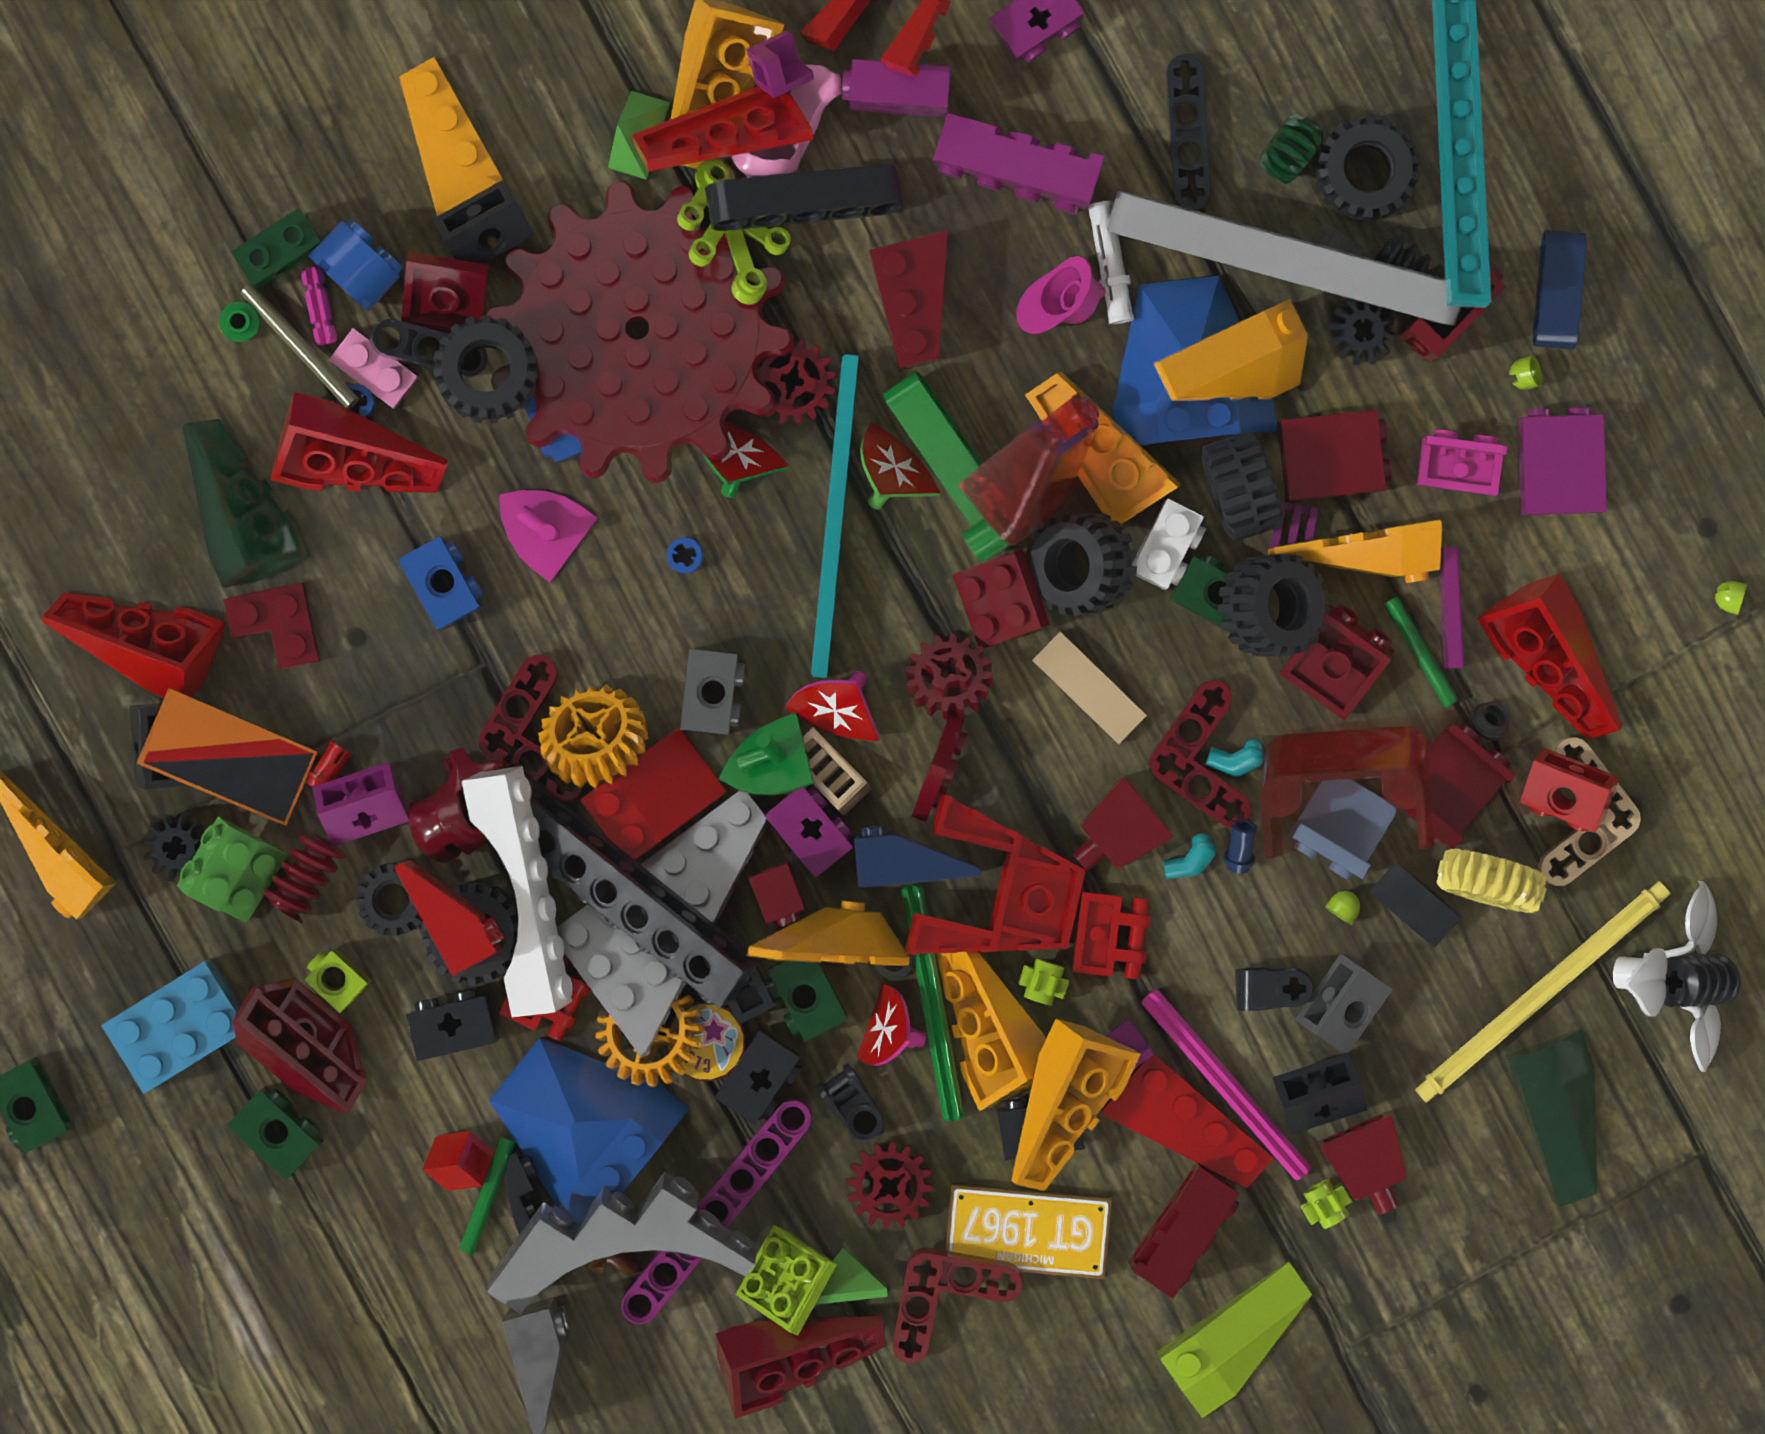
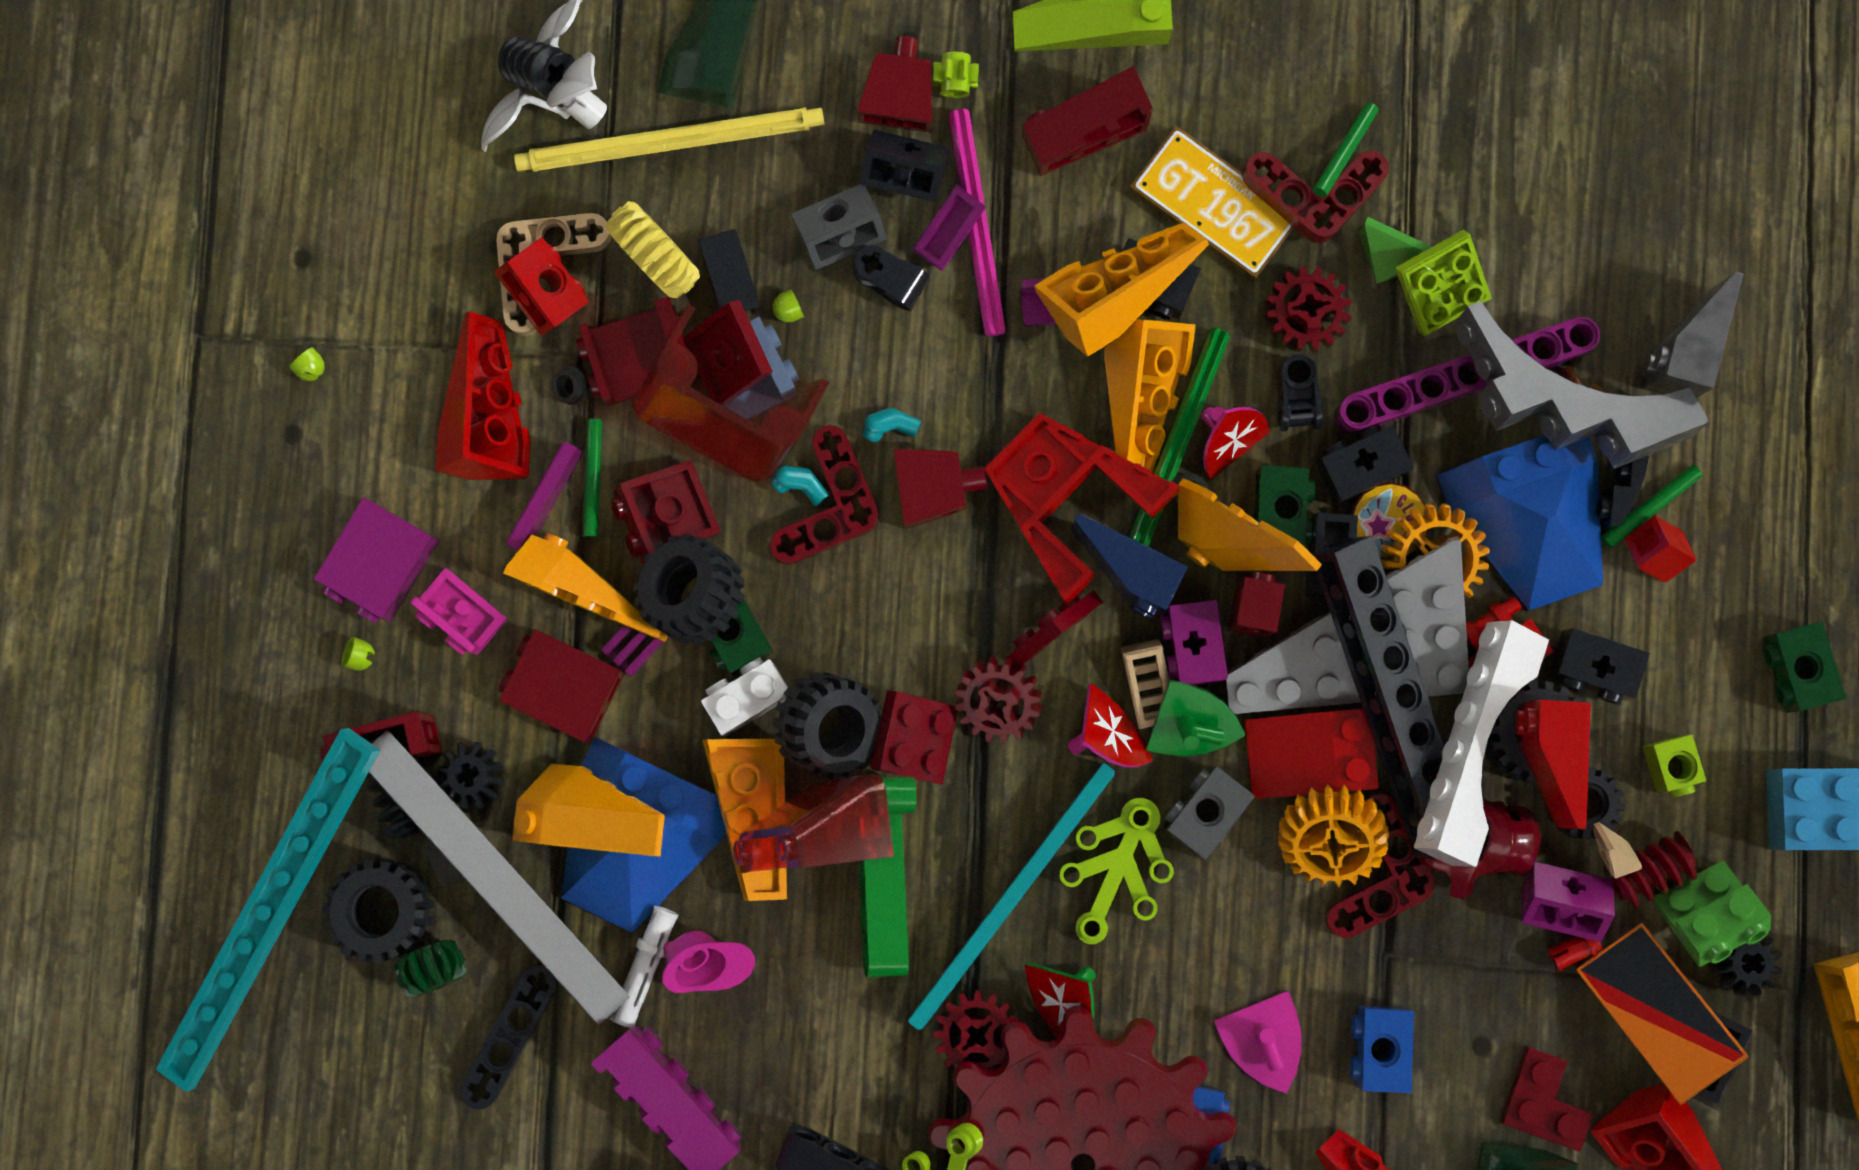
camera: 150 degrees left, 5 degrees down
dark red wedge [232,978,368,1114] -> none
blue bush [666,537,704,574] -> none
dark red wedge [715,1316,885,1419] -> none
red shield [860,423,941,510] -> none
dark red wedge [869,230,948,371] -> none
lime gear [1018,958,1070,1006] -> none
tan tile [1032,632,1147,744] -> none
red plate [1072,891,1151,979] -> none
red wing [1099,1054,1273,1188] -> none
black tyre [1201,431,1283,542] -> none
dark blue pin [1223,819,1257,874] -> none
dark blue beam [1533,230,1587,350] -> none
none -> dark red plate [683,300,773,408]
none -> magenta tile [912,185,987,271]
none -> lime plant [1059,798,1174,944]
none -> green bar [1313,102,1379,198]
none -> tan slope [1593,822,1642,879]

